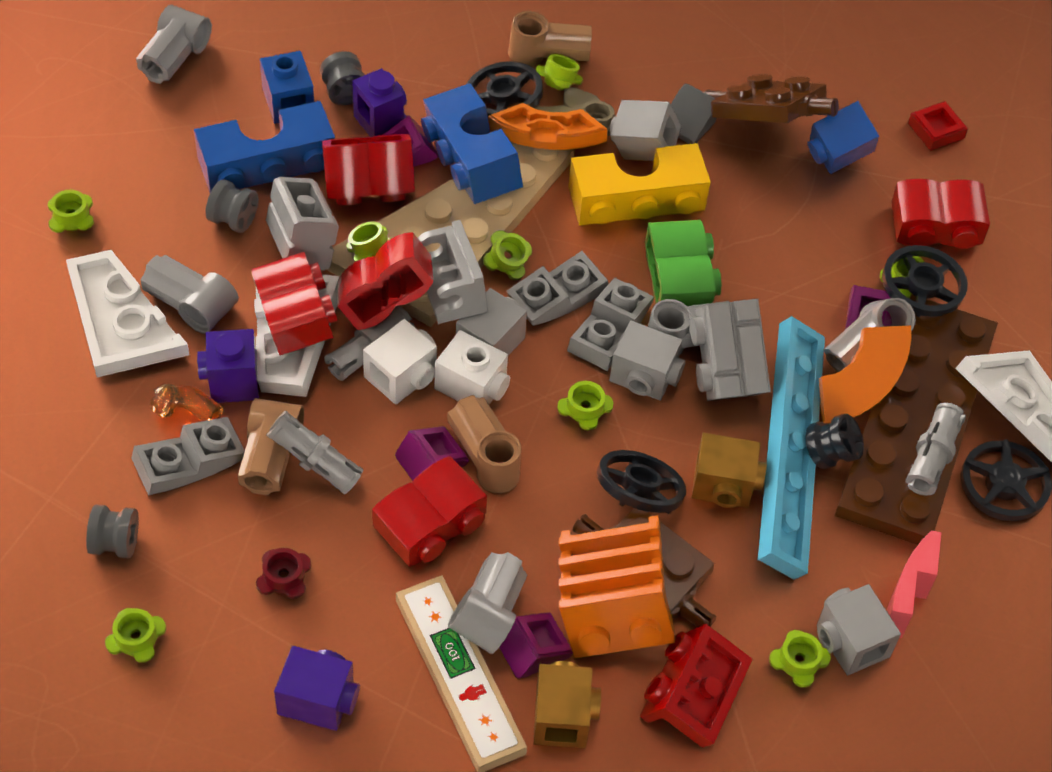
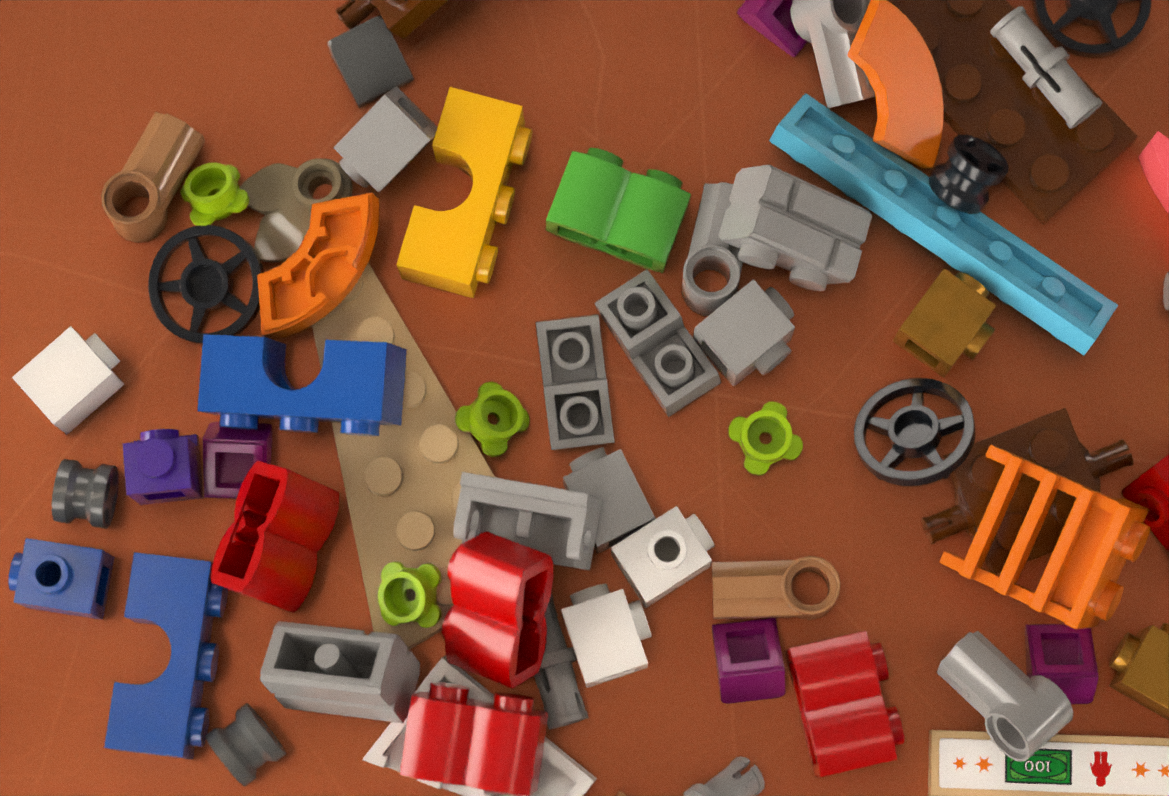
camera: 55 degrees left, 25 degrees up
none -> white brick [12,326,124,434]

